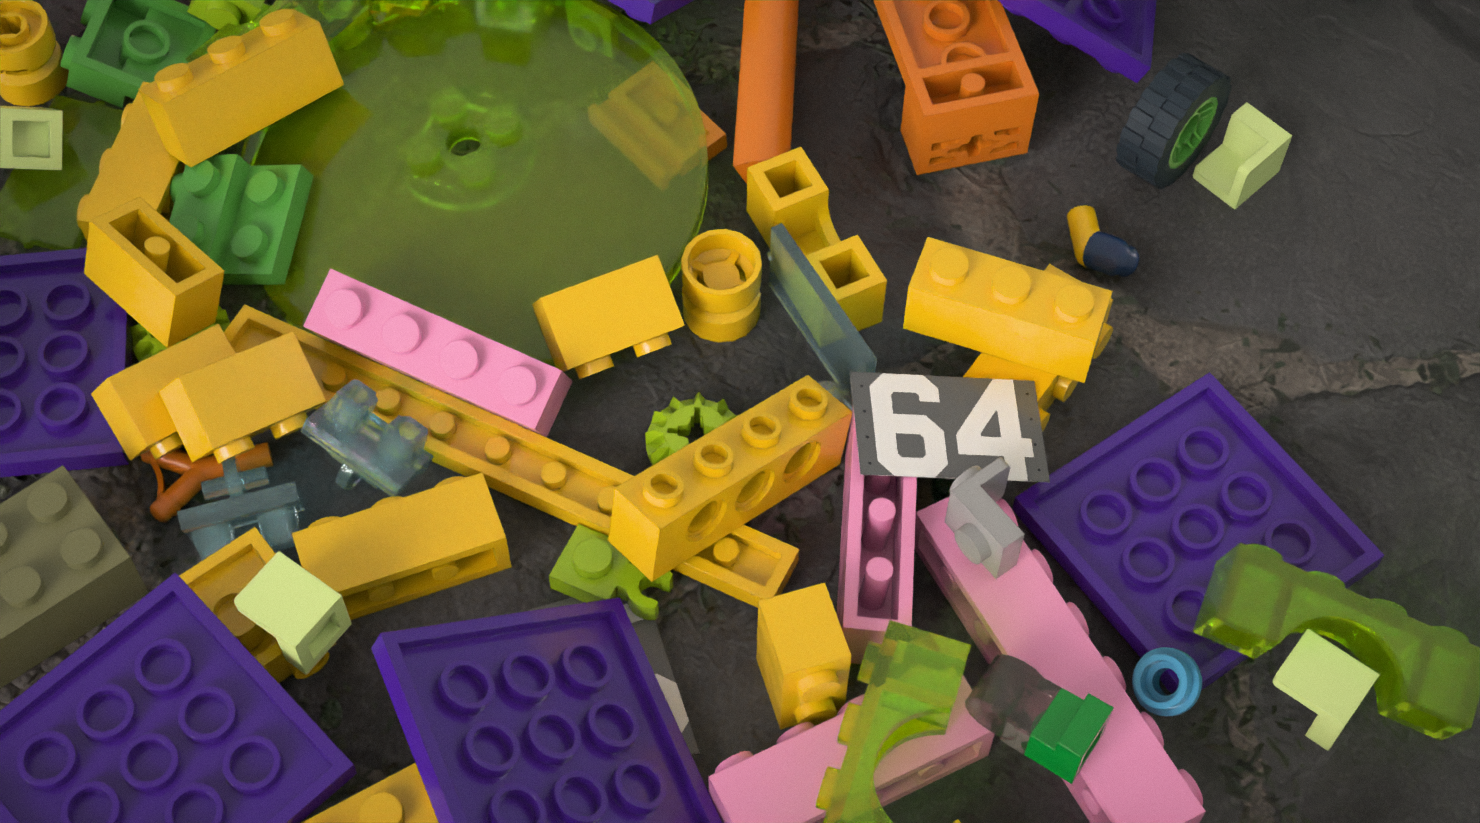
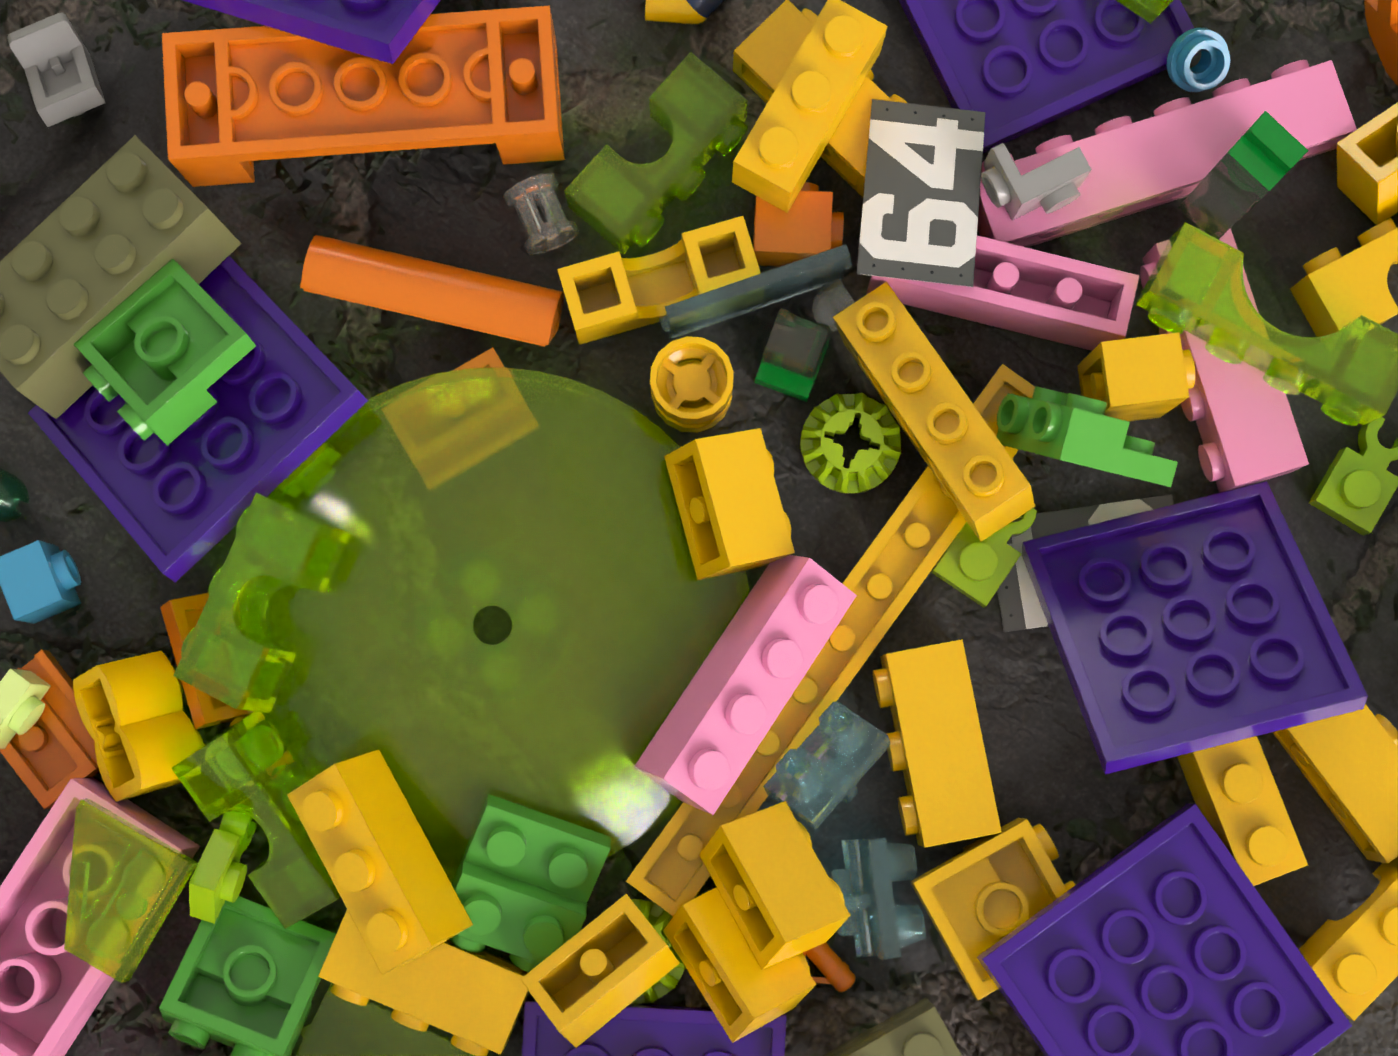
camera: 80 degrees left, 25 degrees up
yellowish green panel [234,551,352,675] -> none
none -> clear bush [503,173,580,255]
none -> clear neon green arch [564,52,748,255]
none -> orange brick [753,182,844,269]
none -> clear smoke leg [754,308,831,402]
none -> bright green plate [996,386,1178,487]

